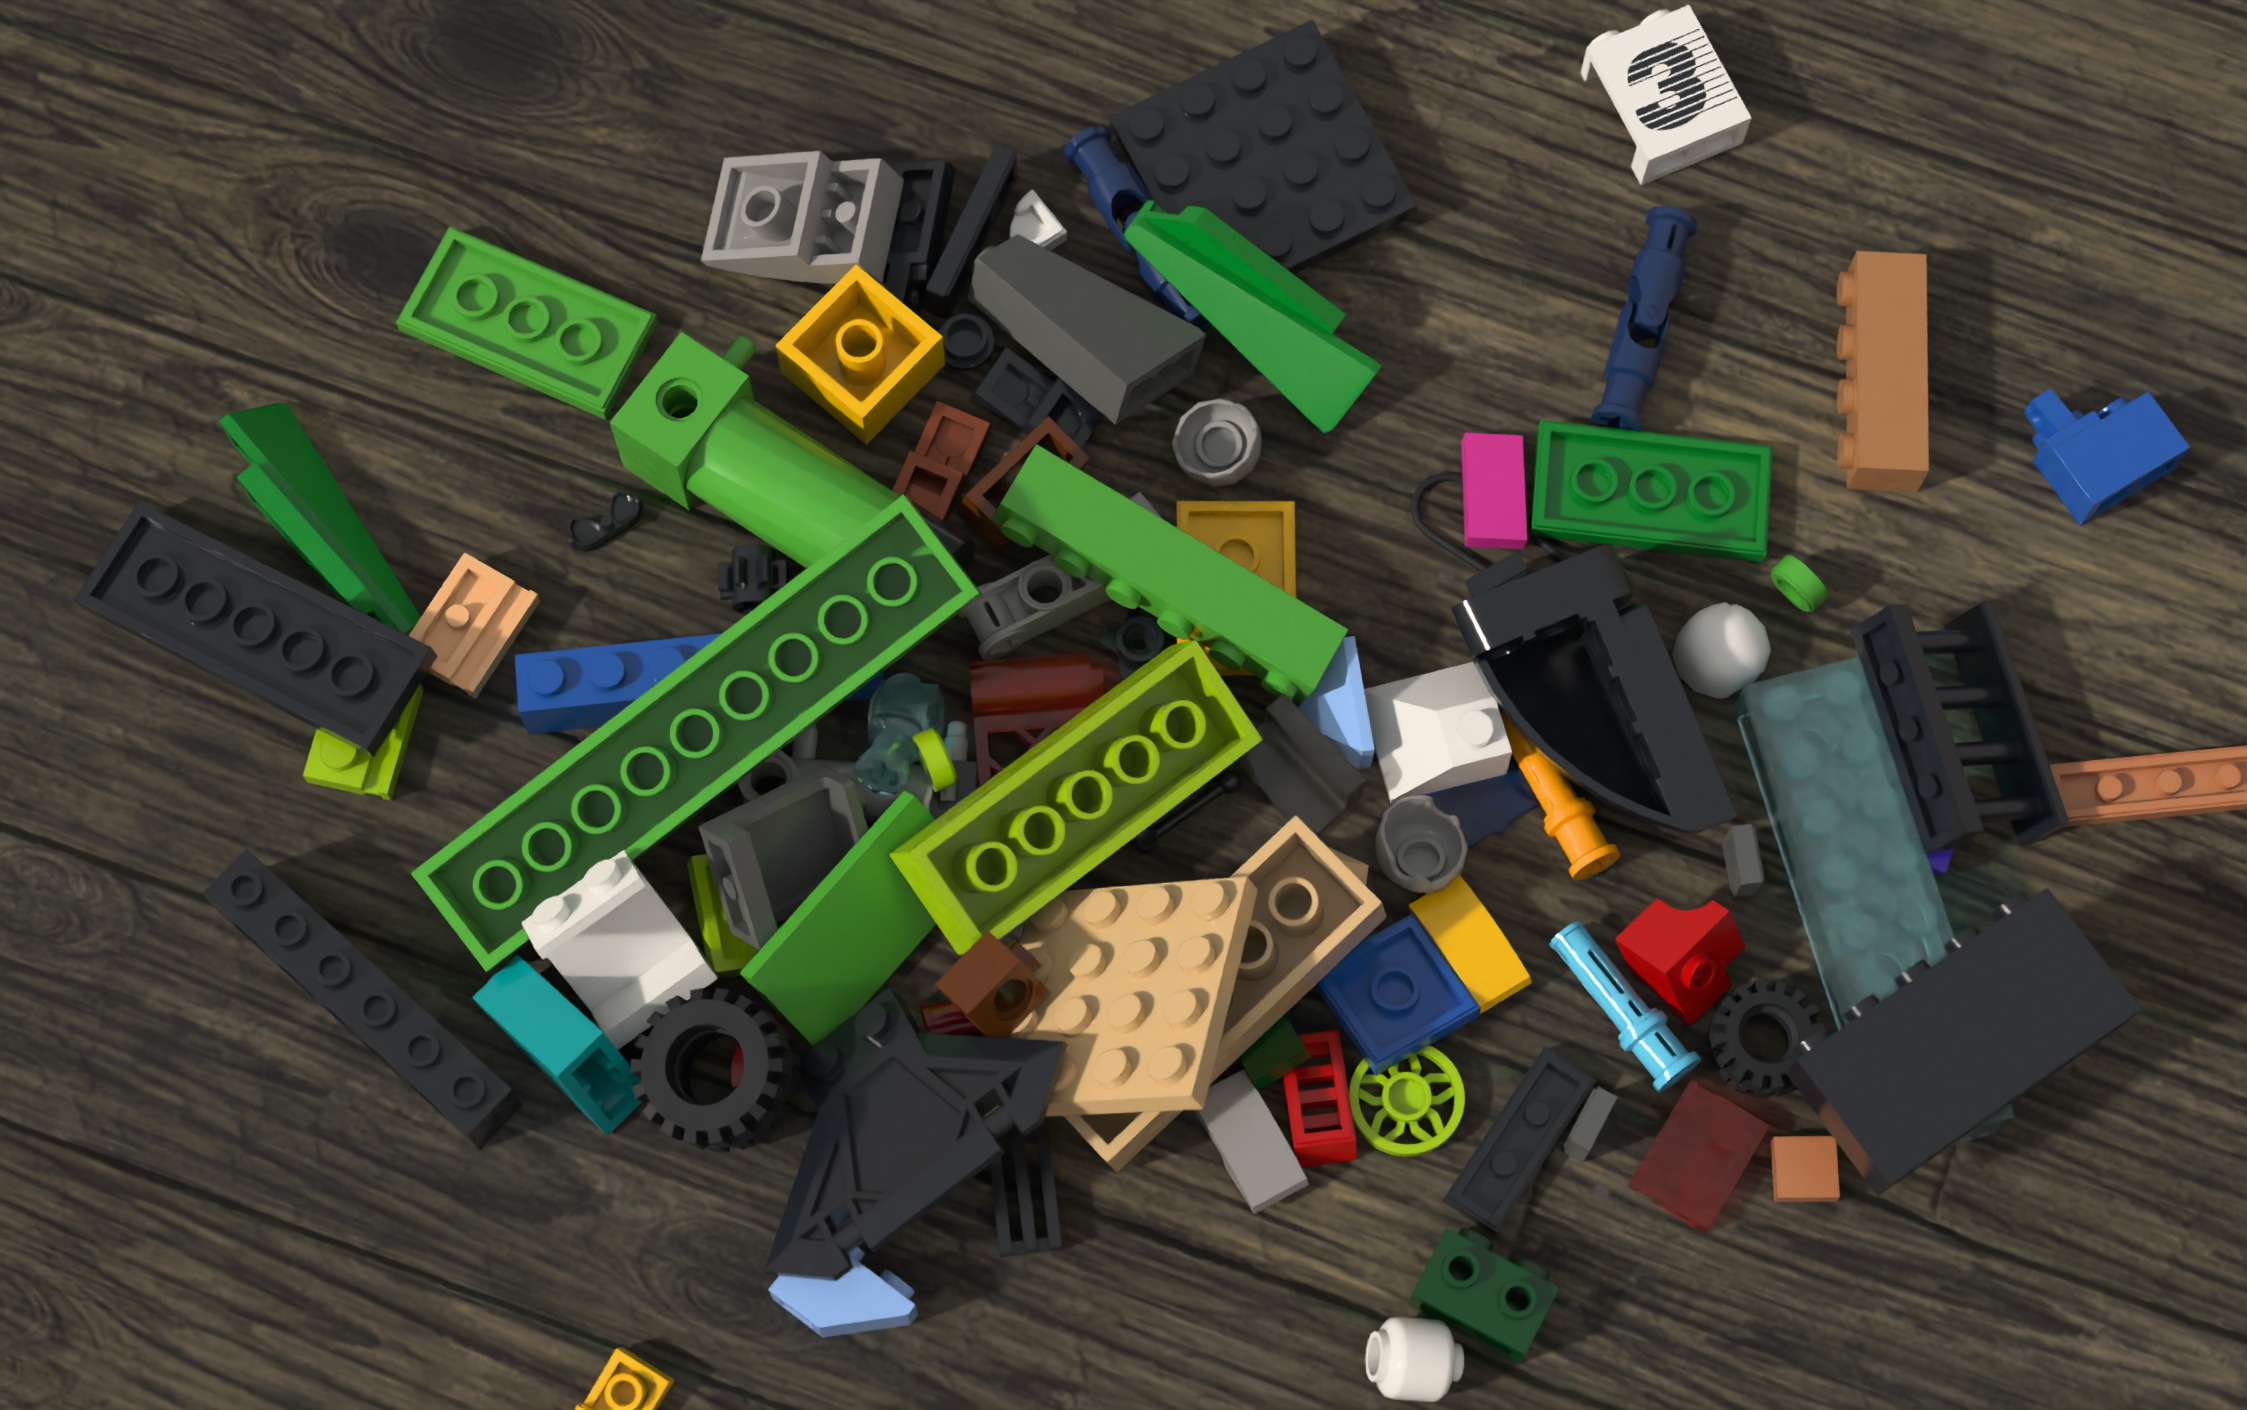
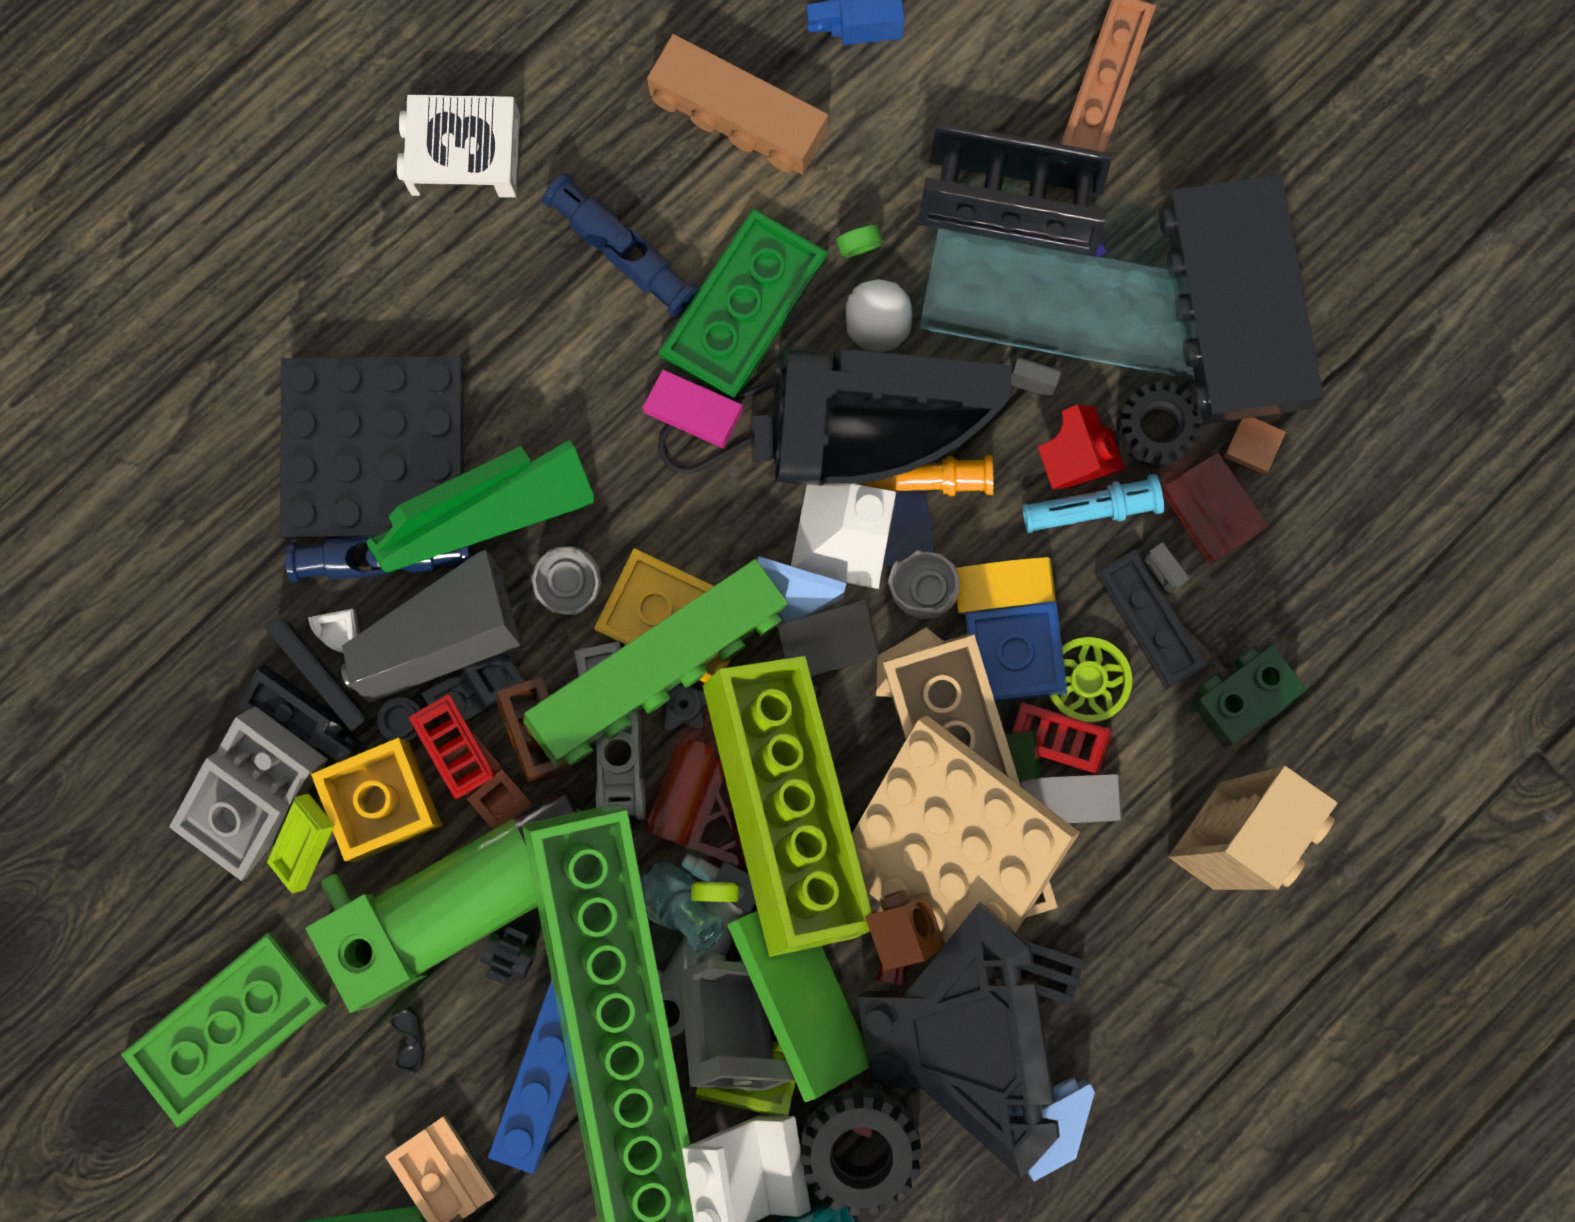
camera: 60 degrees left, 10 degrees up
white head [1365,1317,1464,1402] -> none
none -> lime tile [267,793,335,894]
none -> red slope [408,693,496,799]
none -> tan brick [1168,766,1337,890]

